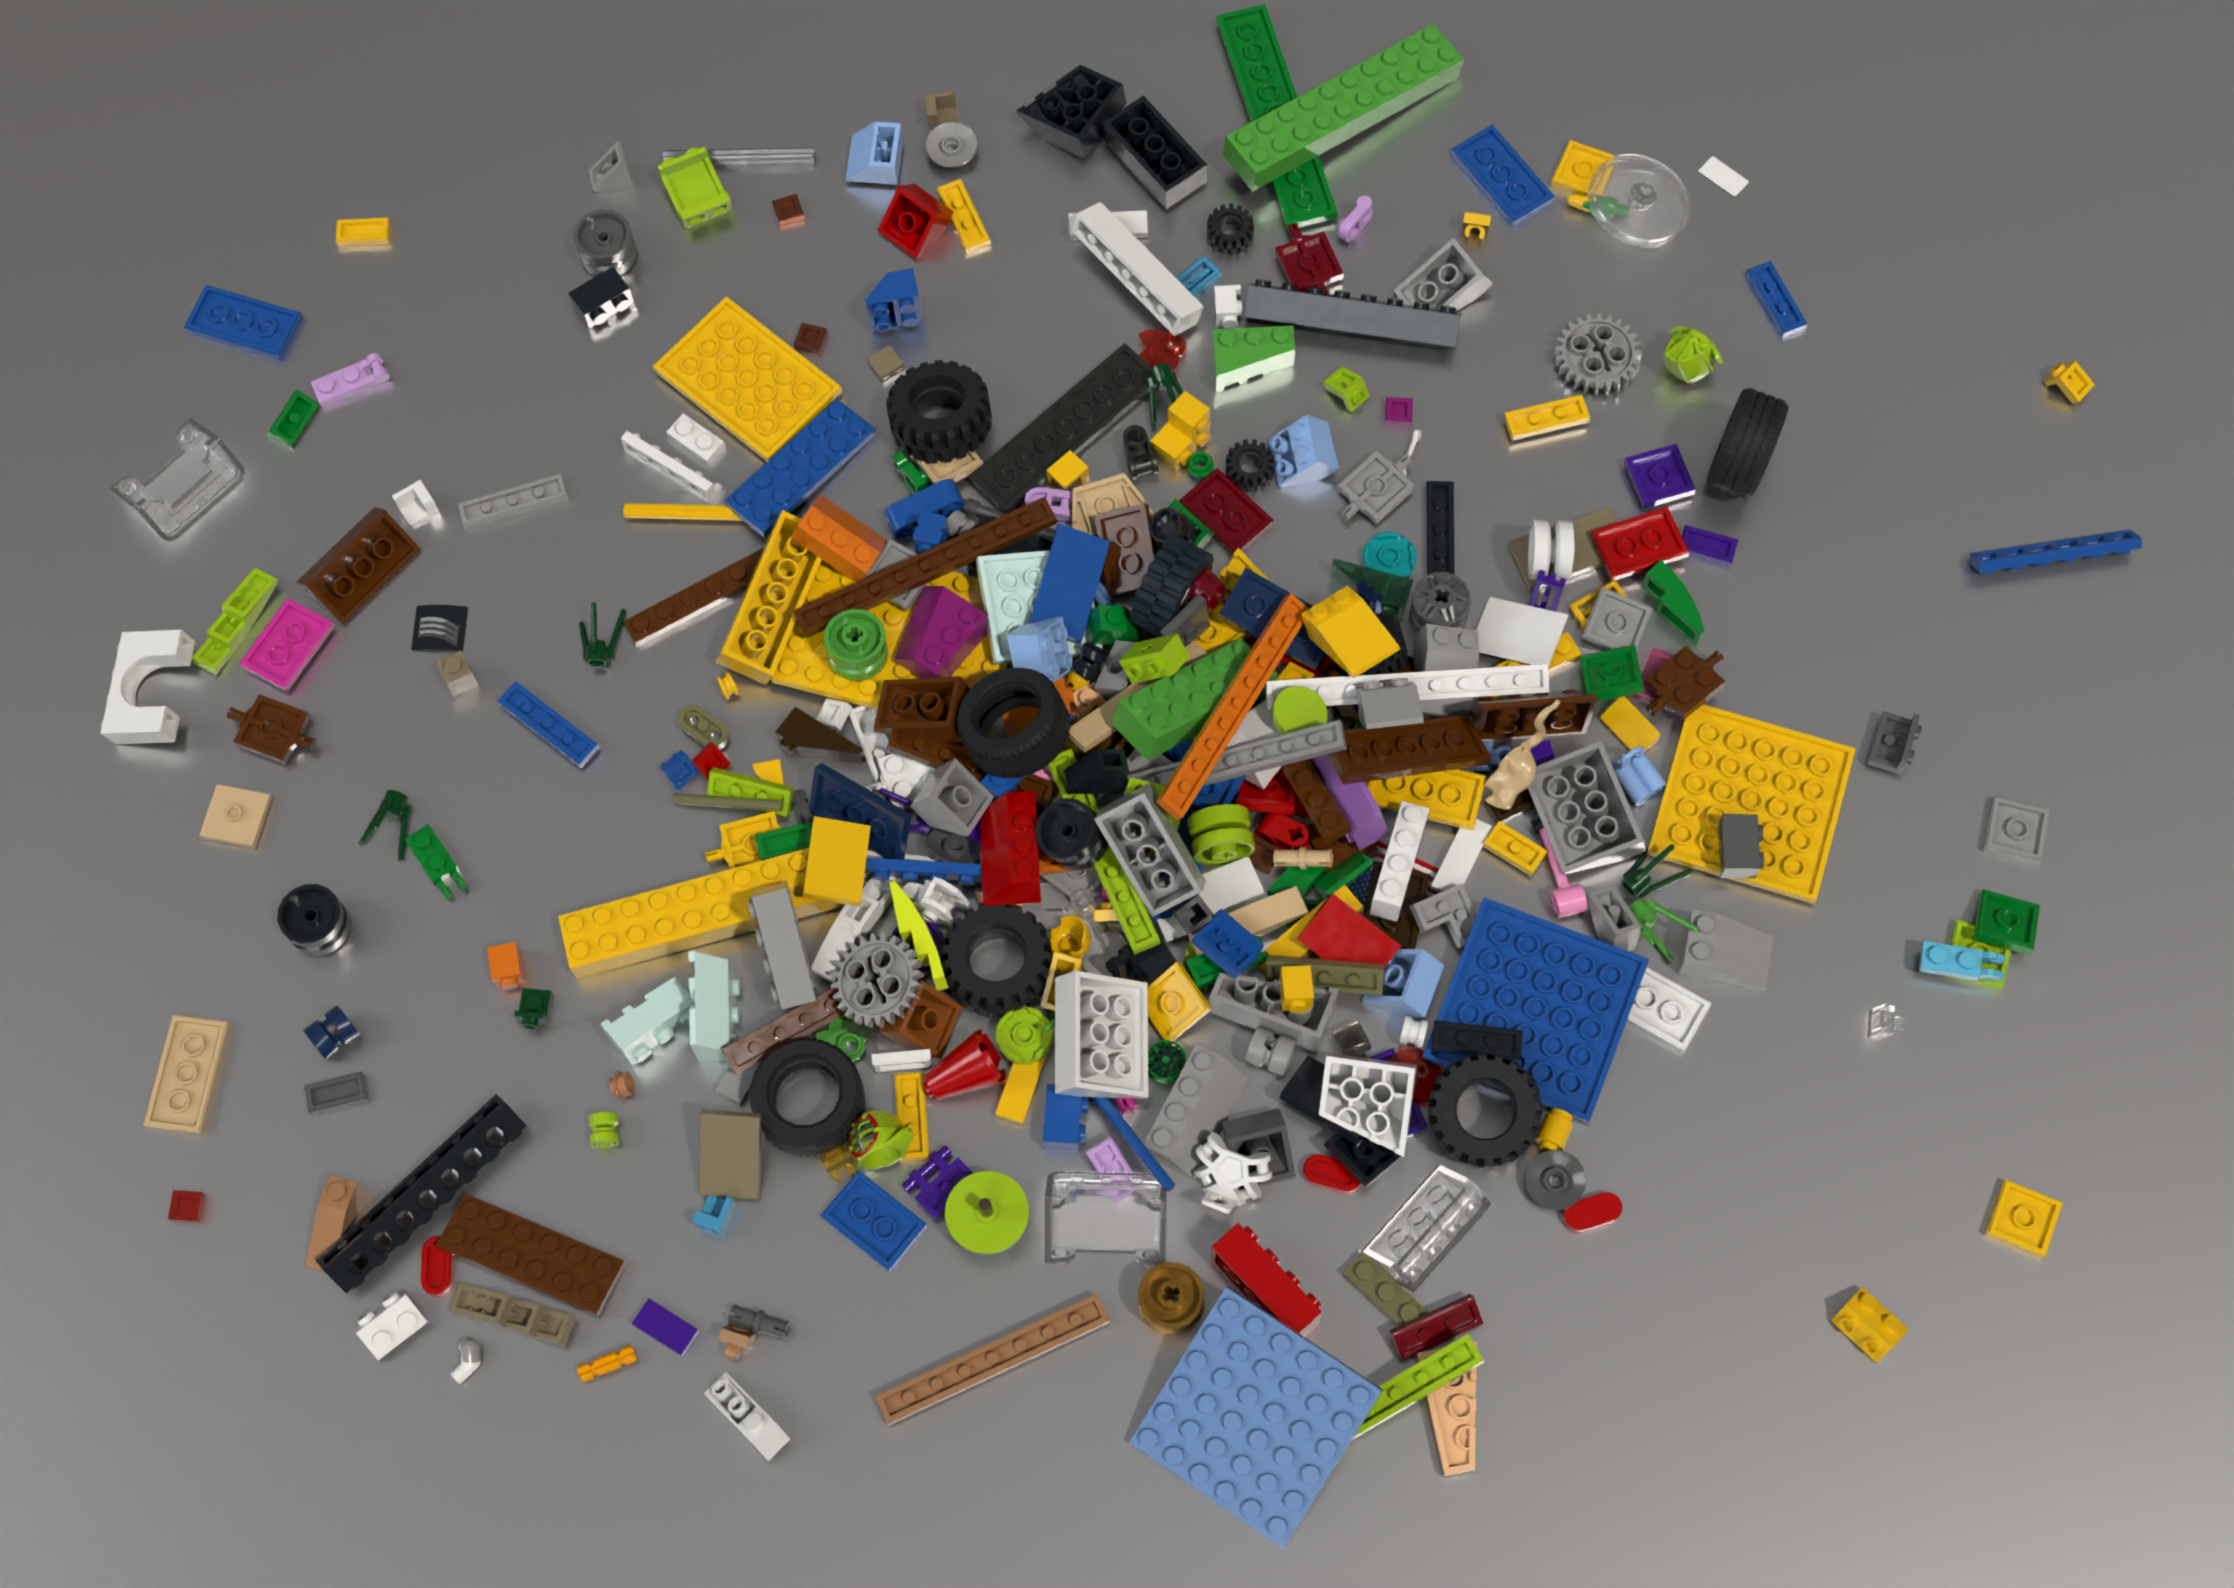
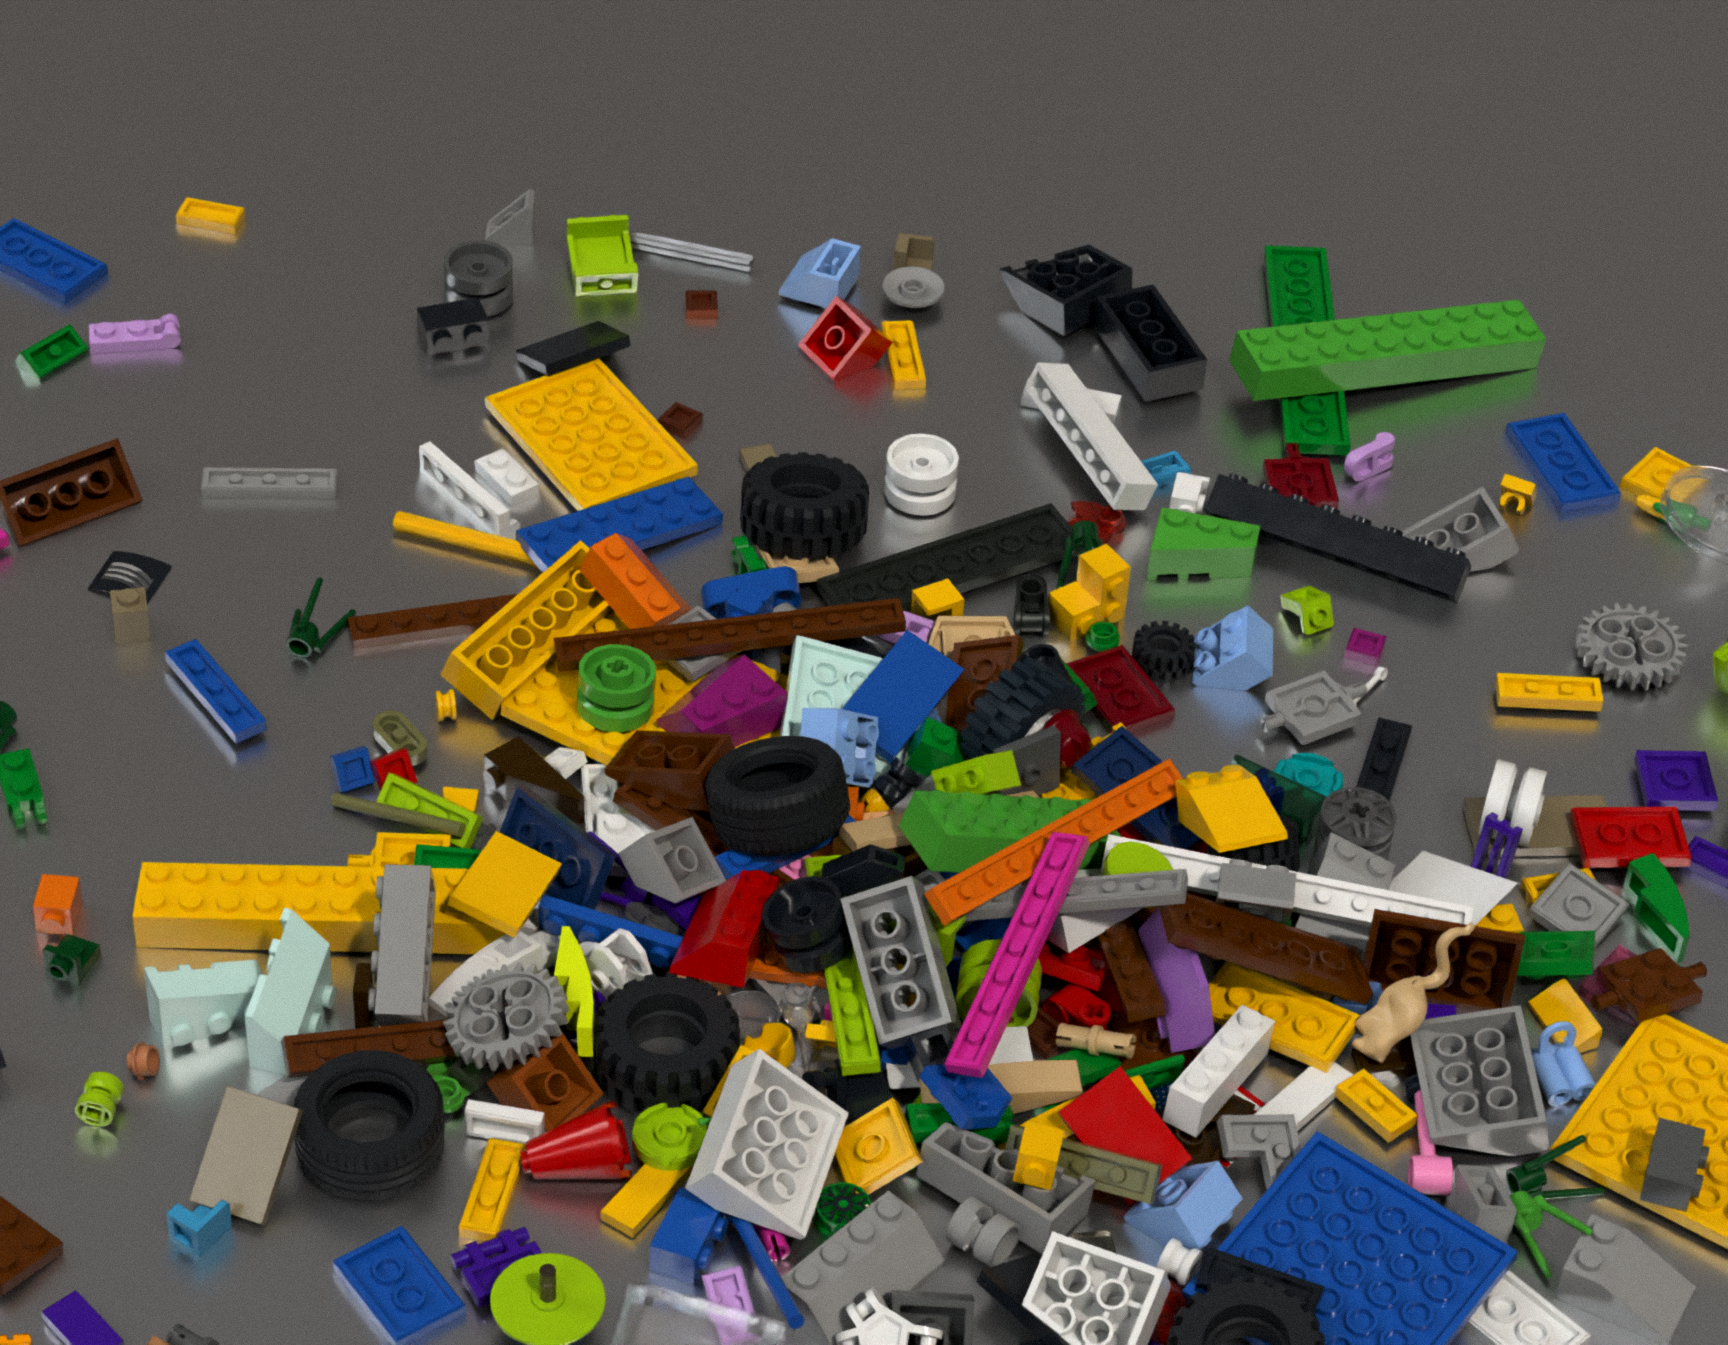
camera: 10 degrees right, 25 degrees down
white panel [392,480,439,527] -> none
clear yellow tile [819,1143,855,1182] -> none
lime piece [849,1110,913,1170] -> none
blue slope [865,268,923,332] -> none
black tyre [1207,203,1254,255] -> none
none -> dark brown tile [353,963,375,1029]
none -> black tile [516,321,631,376]
none -> white wheel [884,433,959,516]
none -> dark pink tile [944,832,1090,1078]

